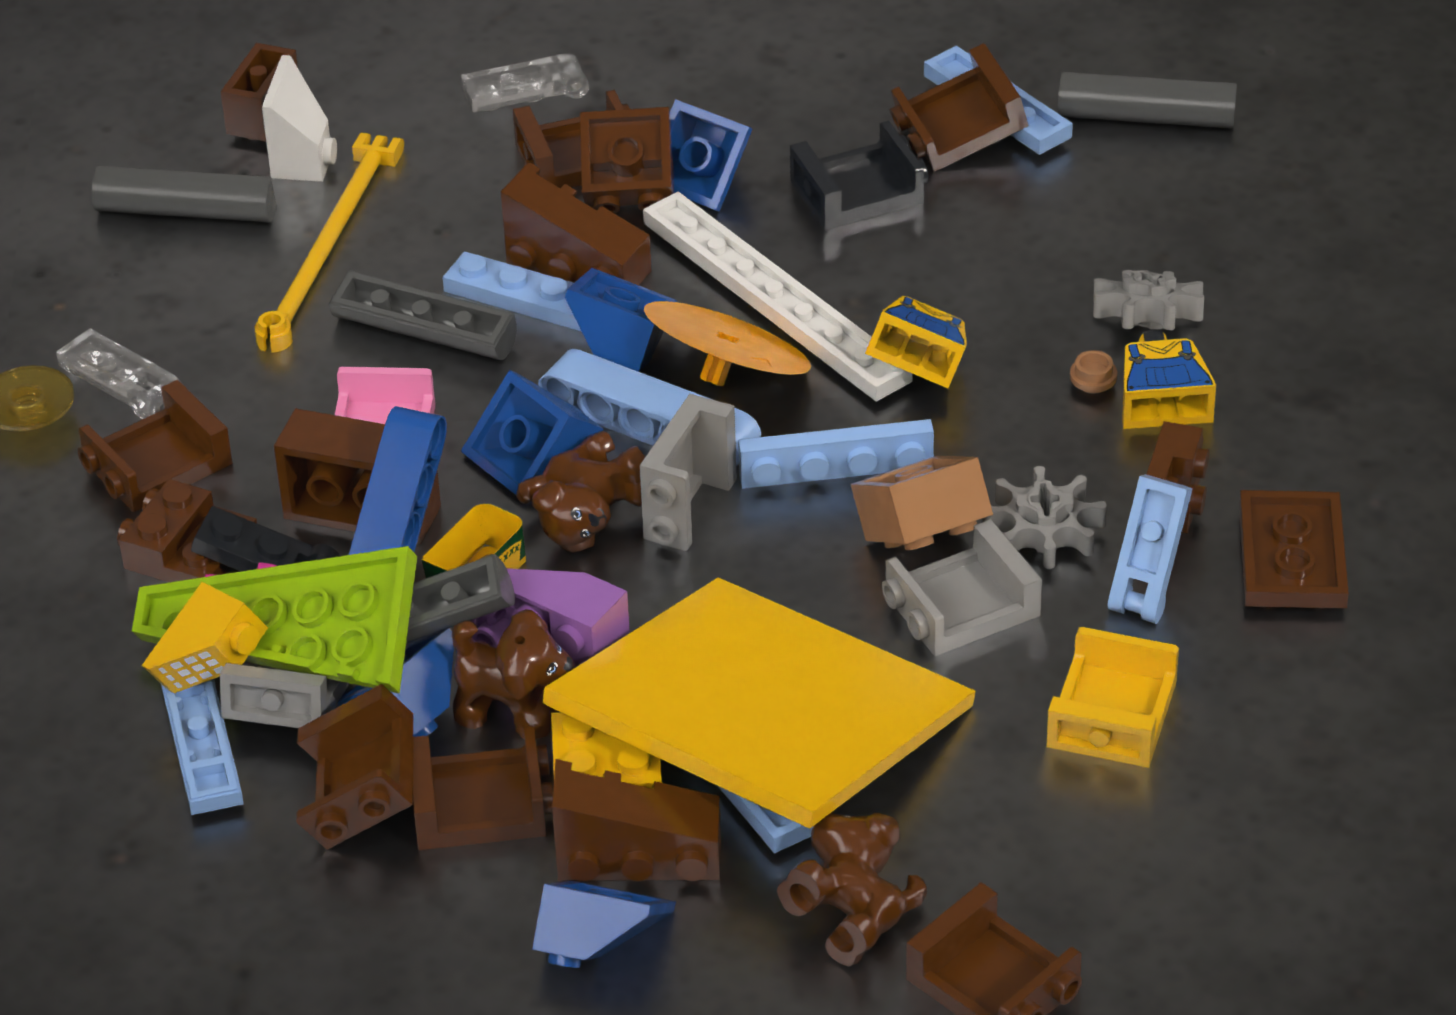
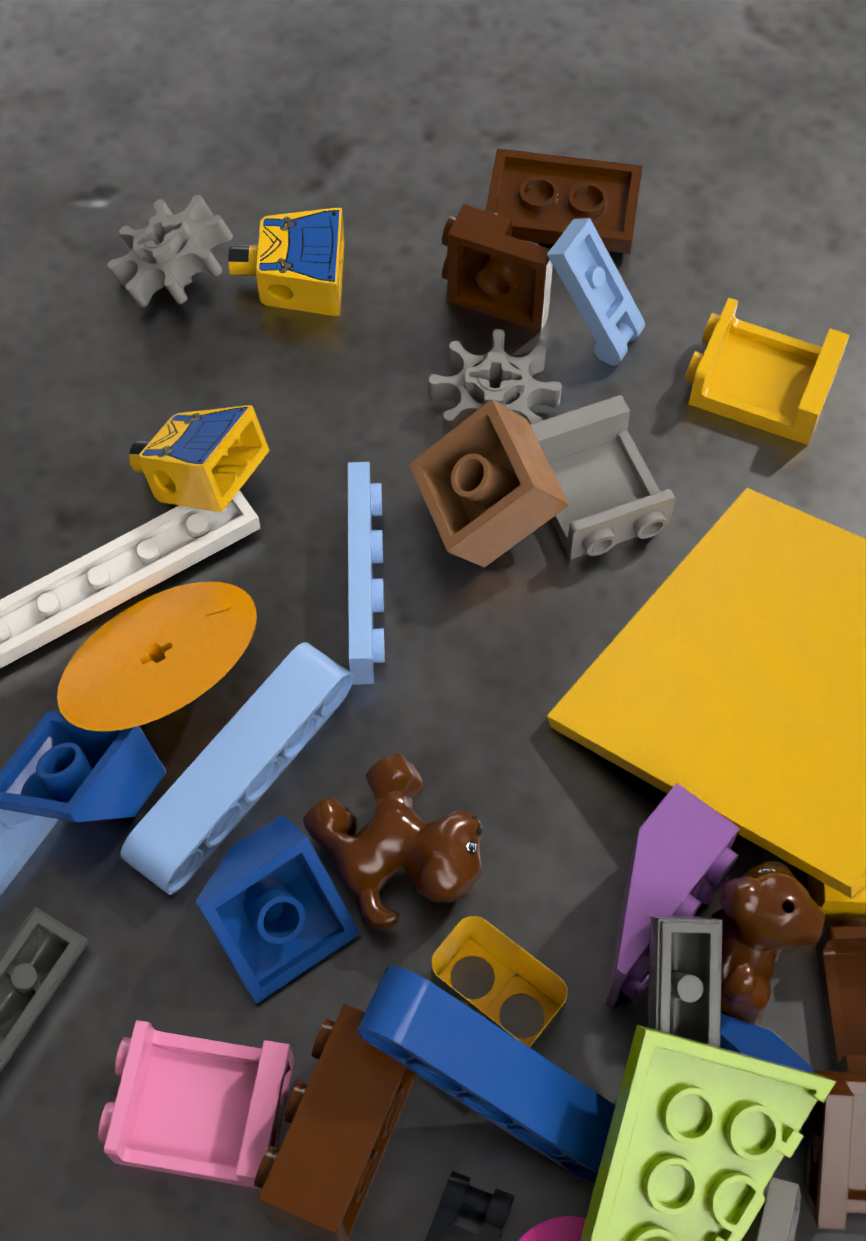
camera: 85 degrees left, 20 degrees up
light grey panel [640,393,736,551] -> none
medium nougat plate [1070,350,1117,393] -> none

